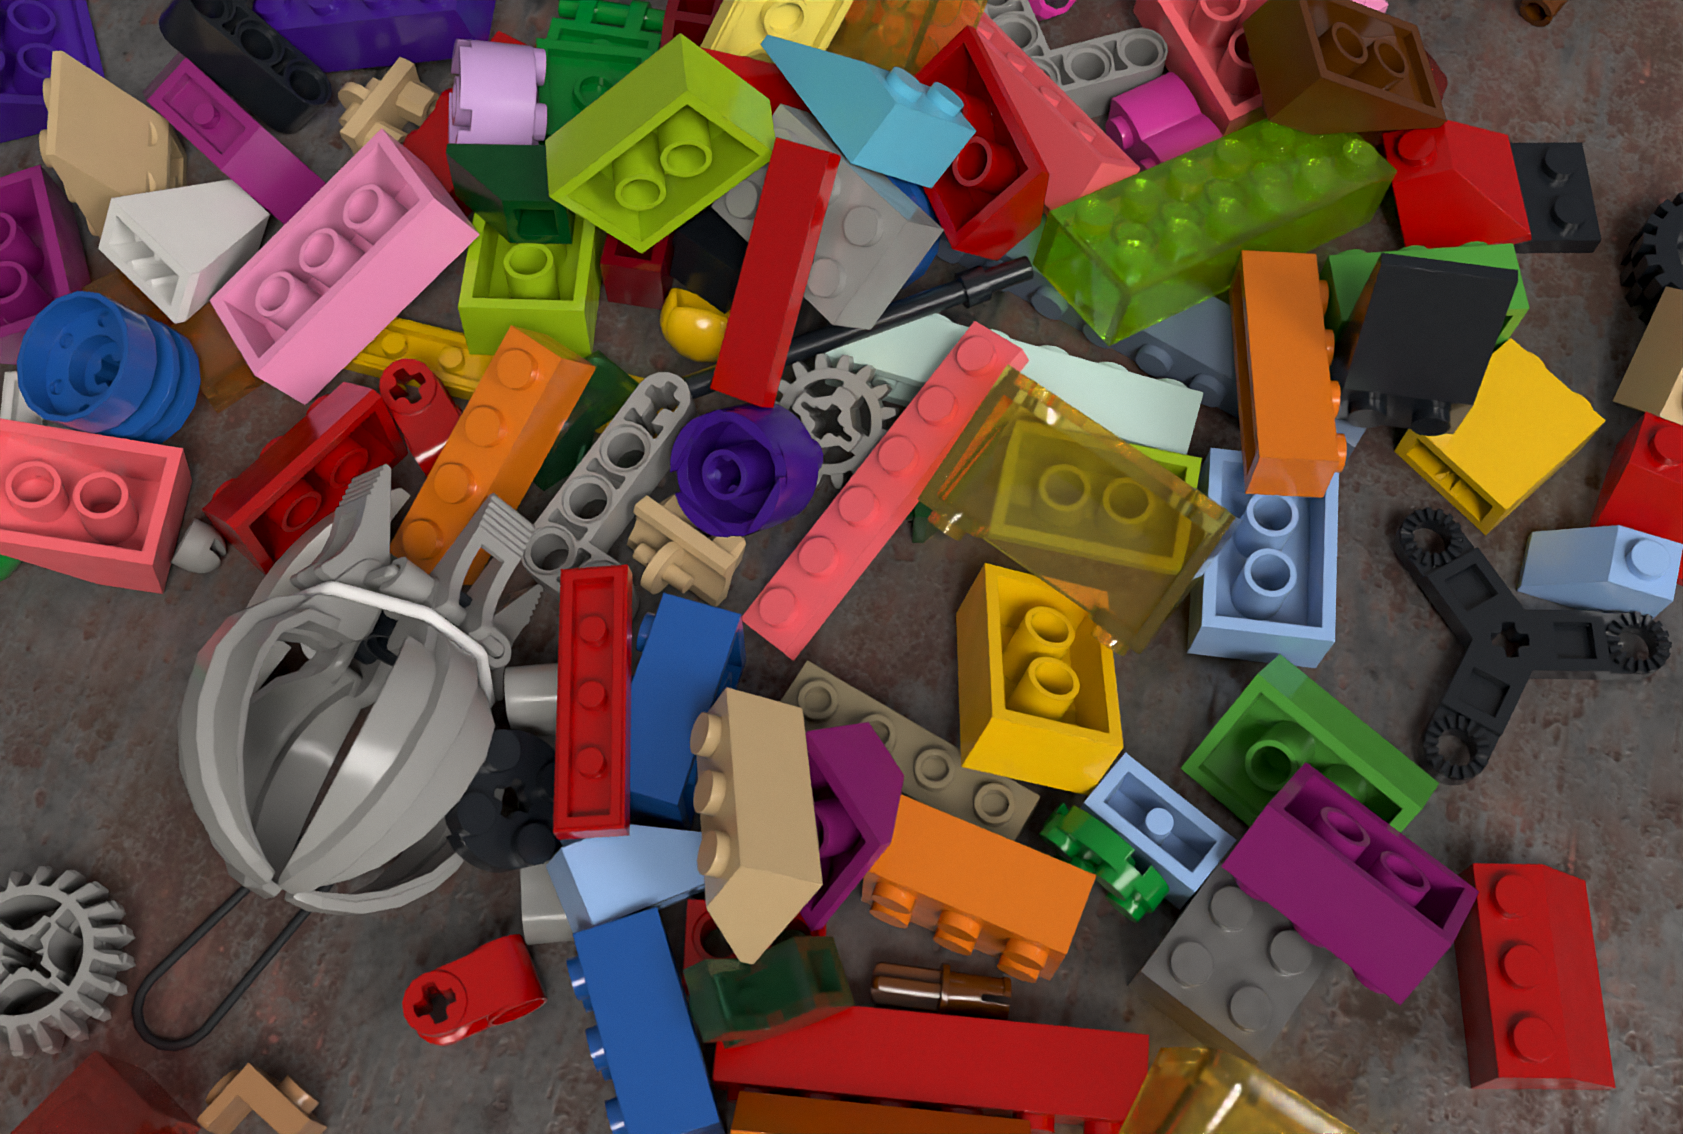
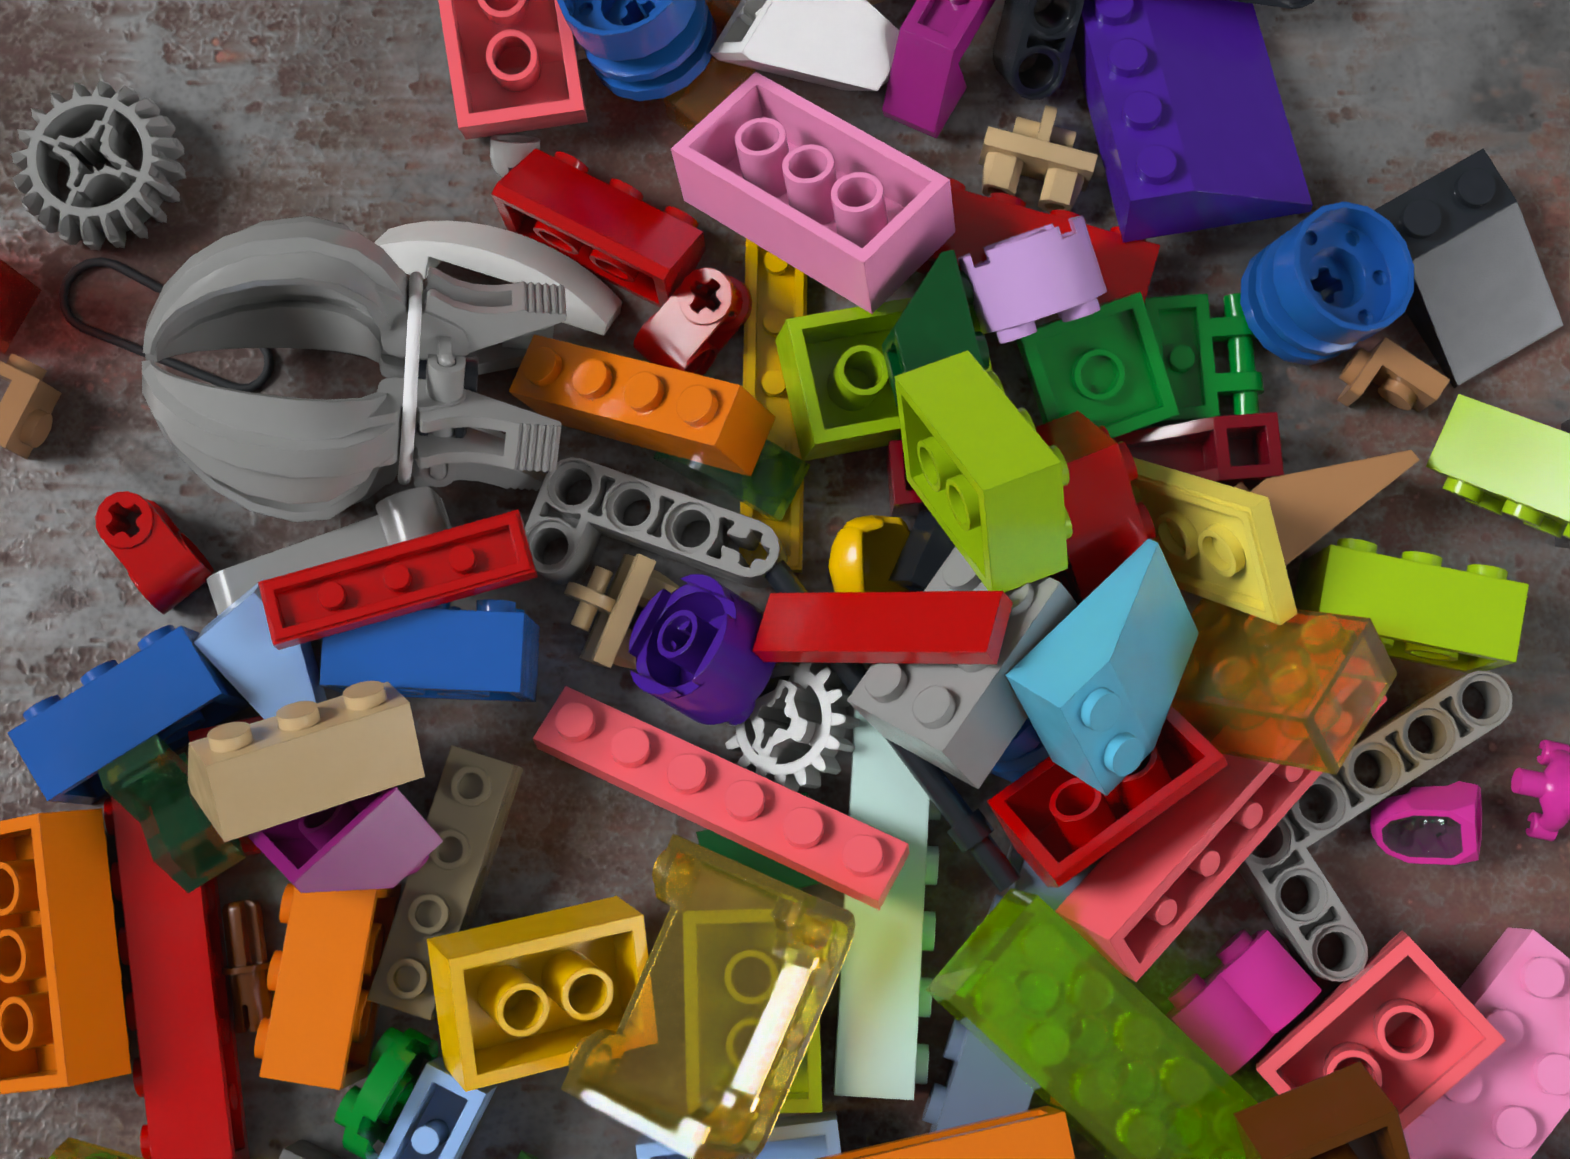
camera: 80 degrees right, 15 degrees up
black plate [445,729,562,873] -> none

